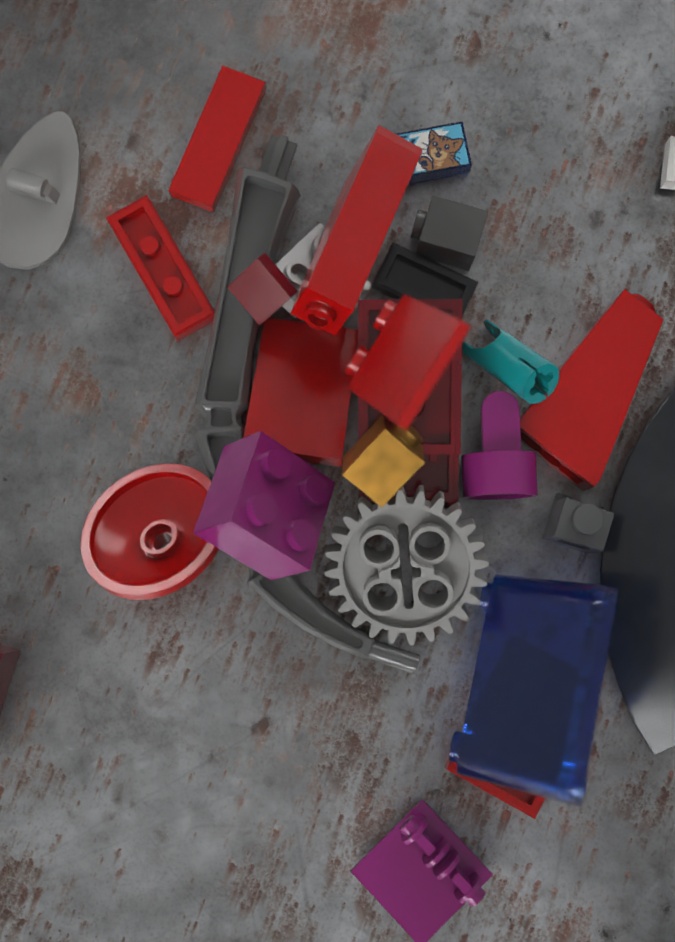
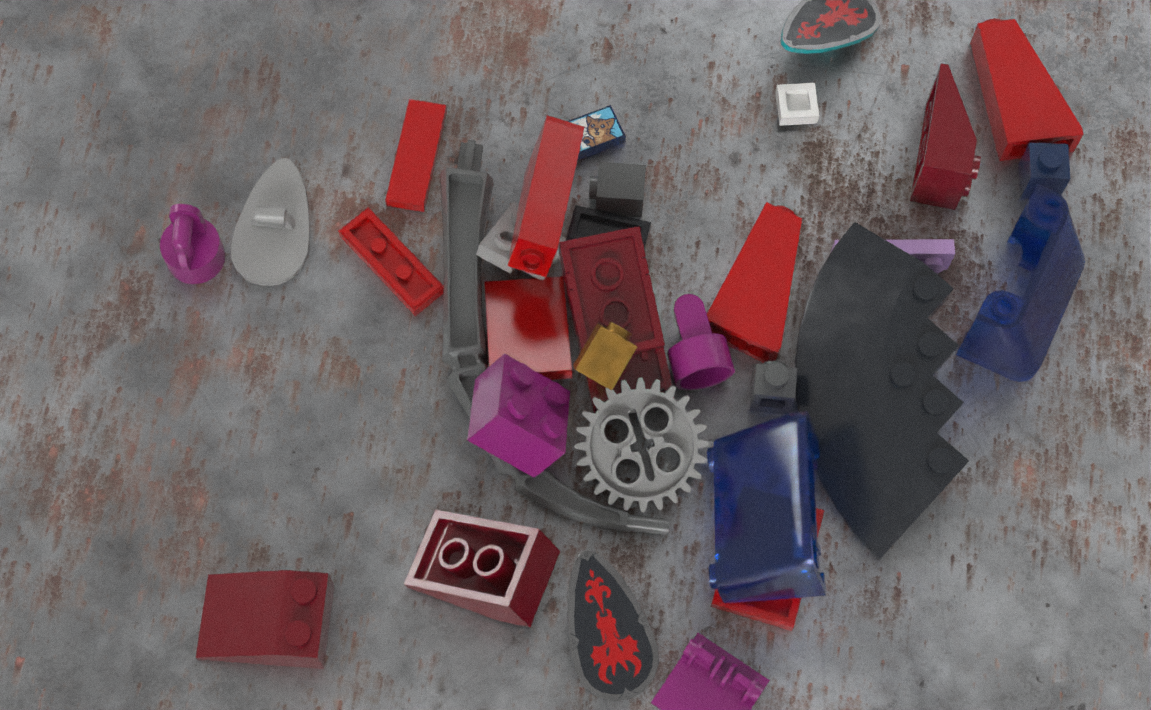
camera: 10 degrees left, 15 degrees down
red dish [80,463,219,600] -> none
dark red tile [227,253,298,325] -> none
red slope [344,294,471,430] -> none
teal piece [462,319,560,404] -> none
none -> dark red slope [404,509,560,627]
none -> shield [567,550,659,701]

